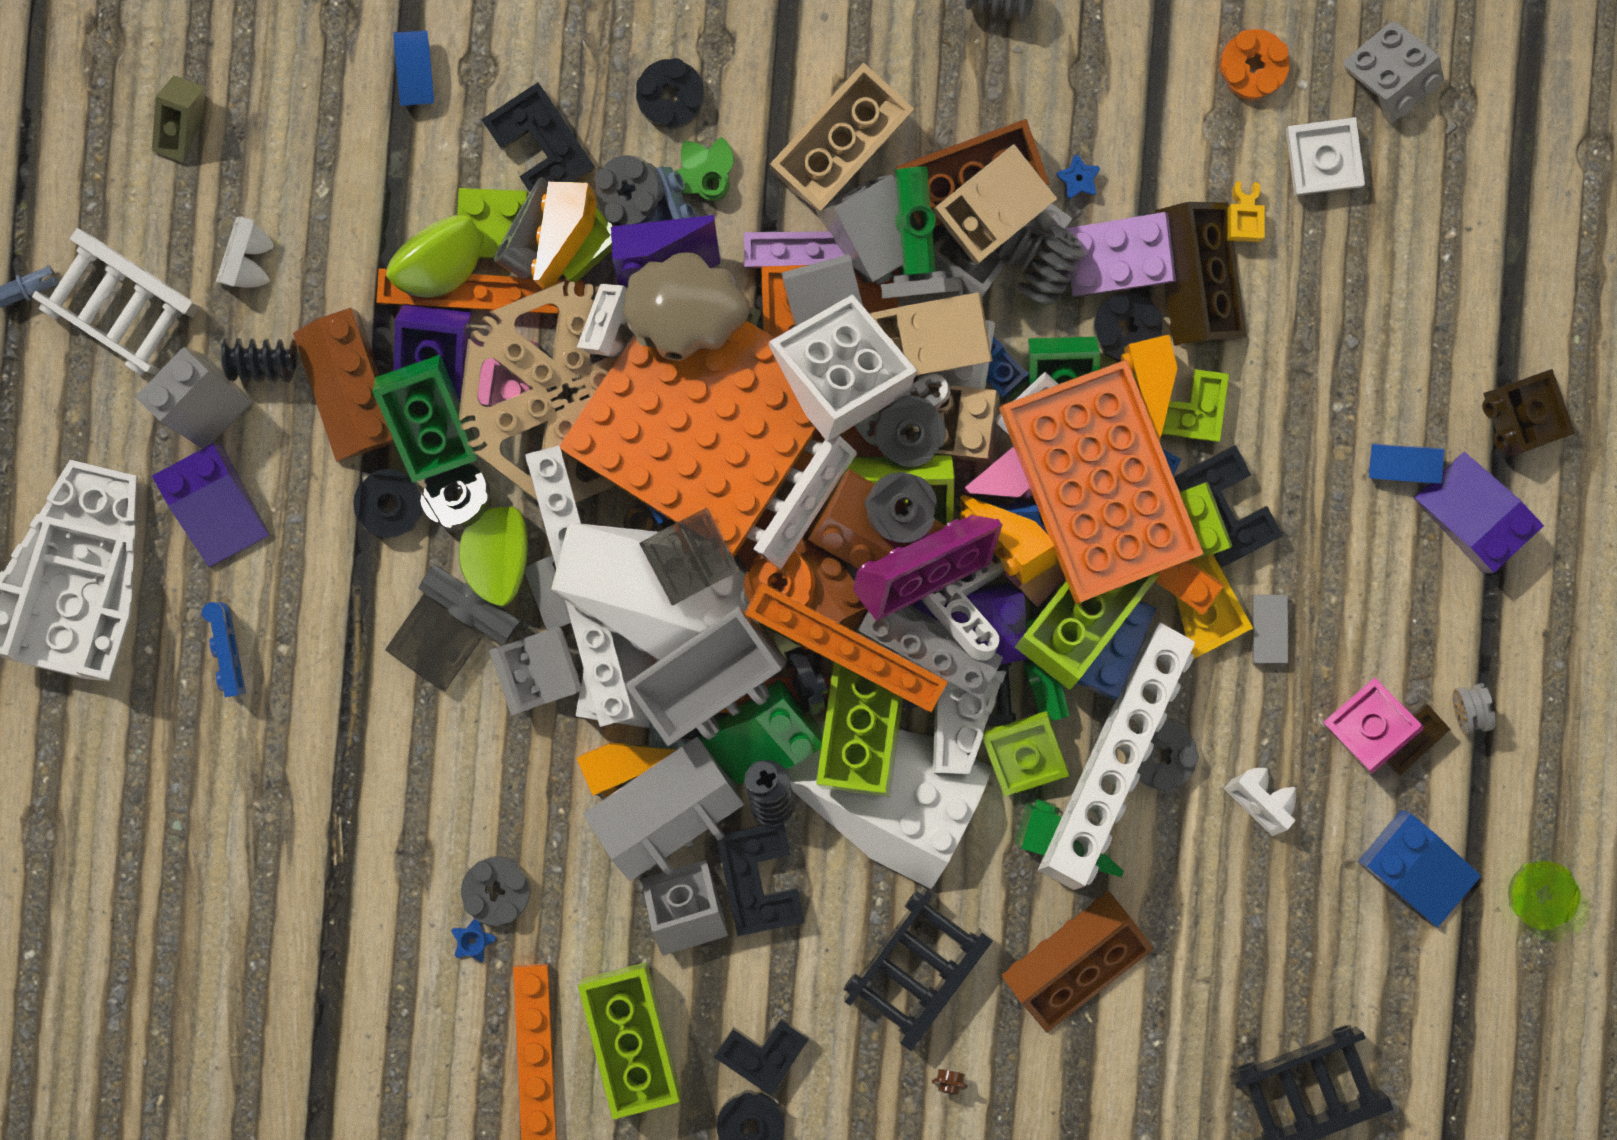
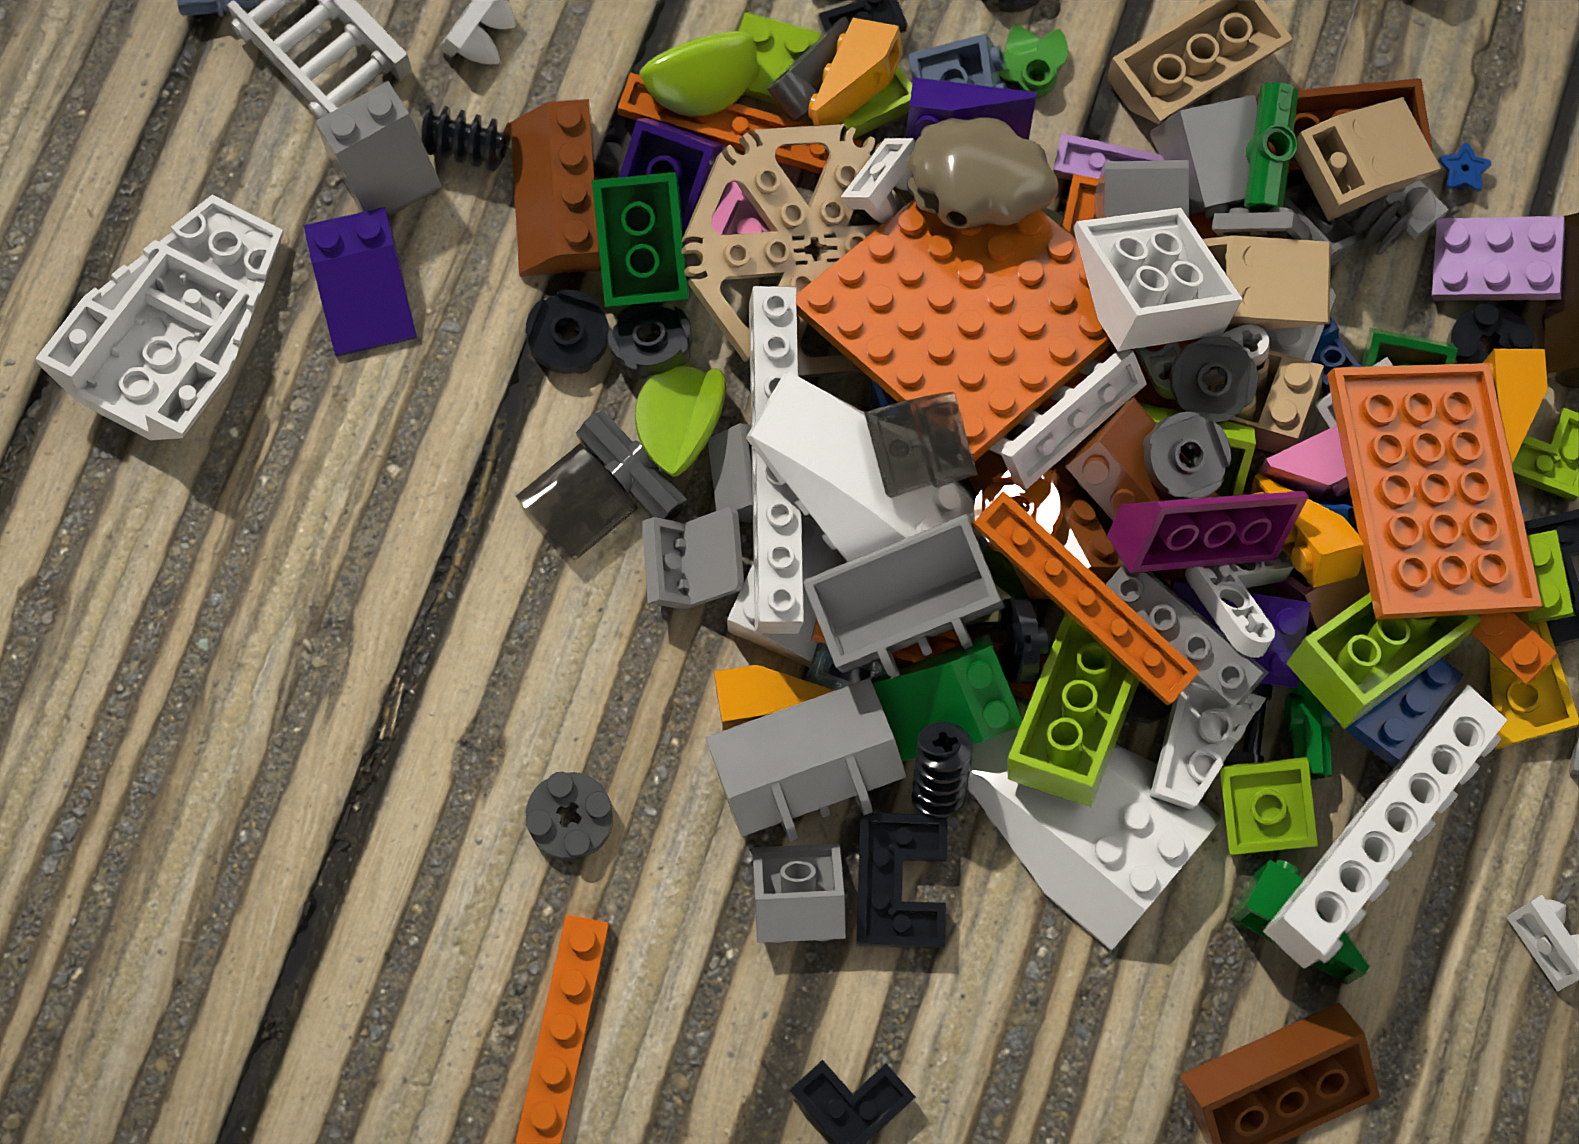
camera: 15 degrees right, 15 degrees down
blue plate [202,602,246,698] -> none
blue plate [451,919,495,962] -> none
lime brick [577,962,682,1120] -> none
dark grey plate [594,155,664,225] -> none
black fence [843,887,993,1051] -> none
dark grey piece [1018,226,1088,305] -> none
dark grey plate [1136,722,1199,791] -> none

